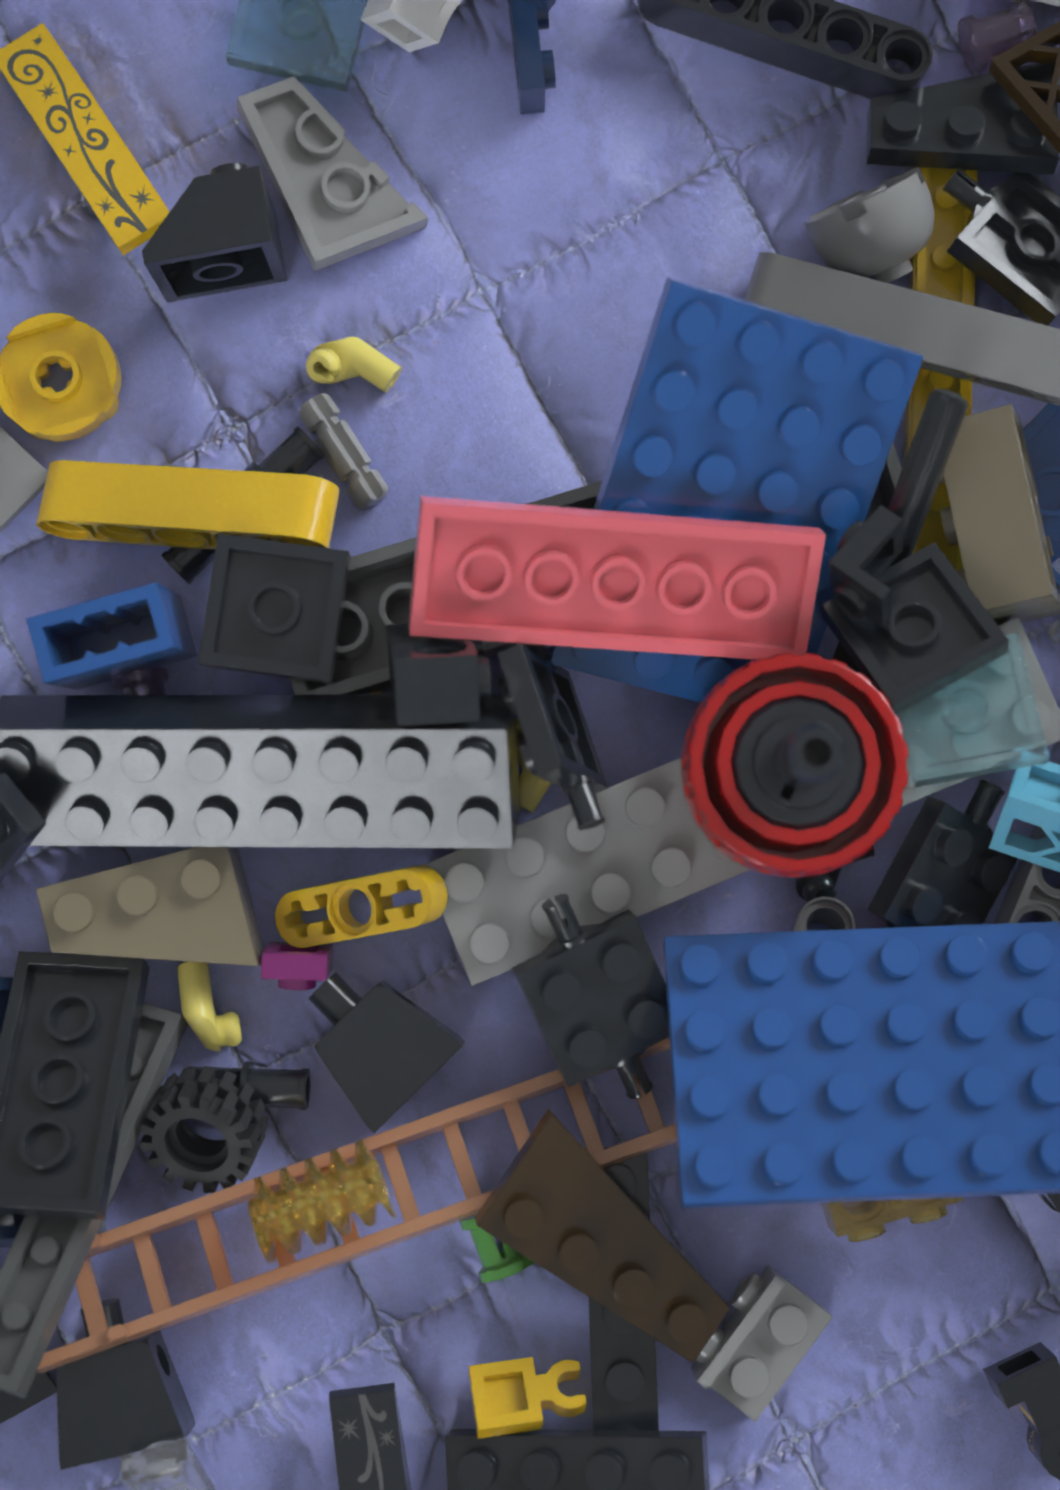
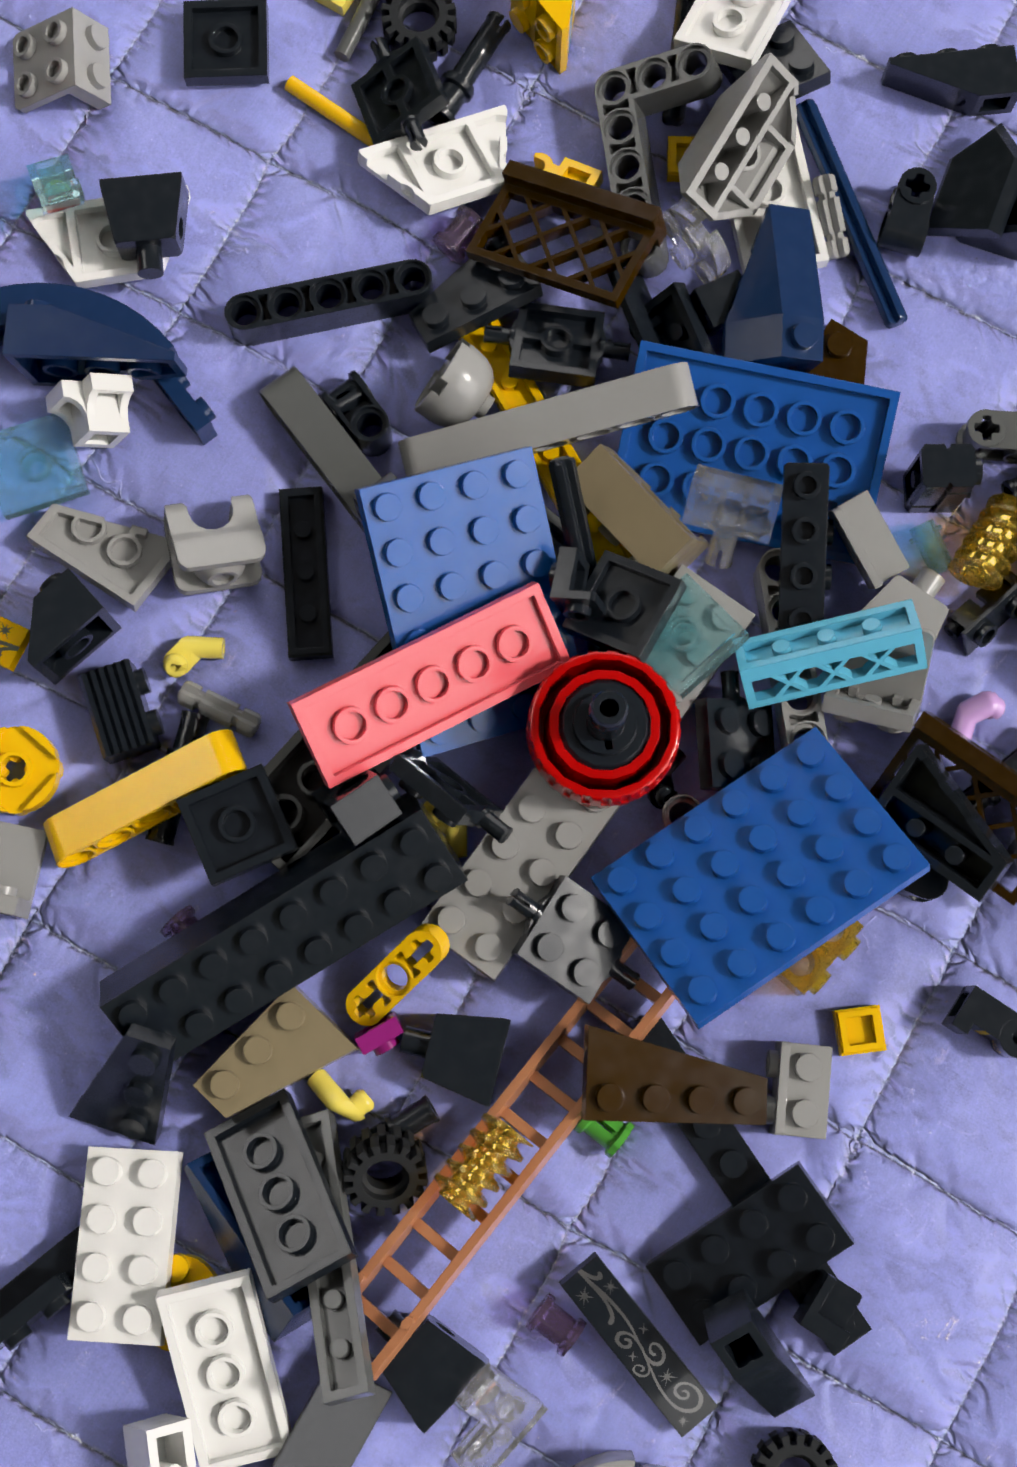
camera: 30 degrees left, 5 degrees down
blue brick [26,582,197,690] -> none
yellow plate [468,1357,587,1439] -> none
none -> black brick [78,659,165,764]
none -> light grey piece [164,494,266,595]
none -> dark grey beam [259,366,398,533]
none -> black tile [279,486,334,661]
none -> black piece [318,370,393,457]
none -> clear purple bush [525,1292,587,1357]
none -> yellow tile [832,1005,887,1056]

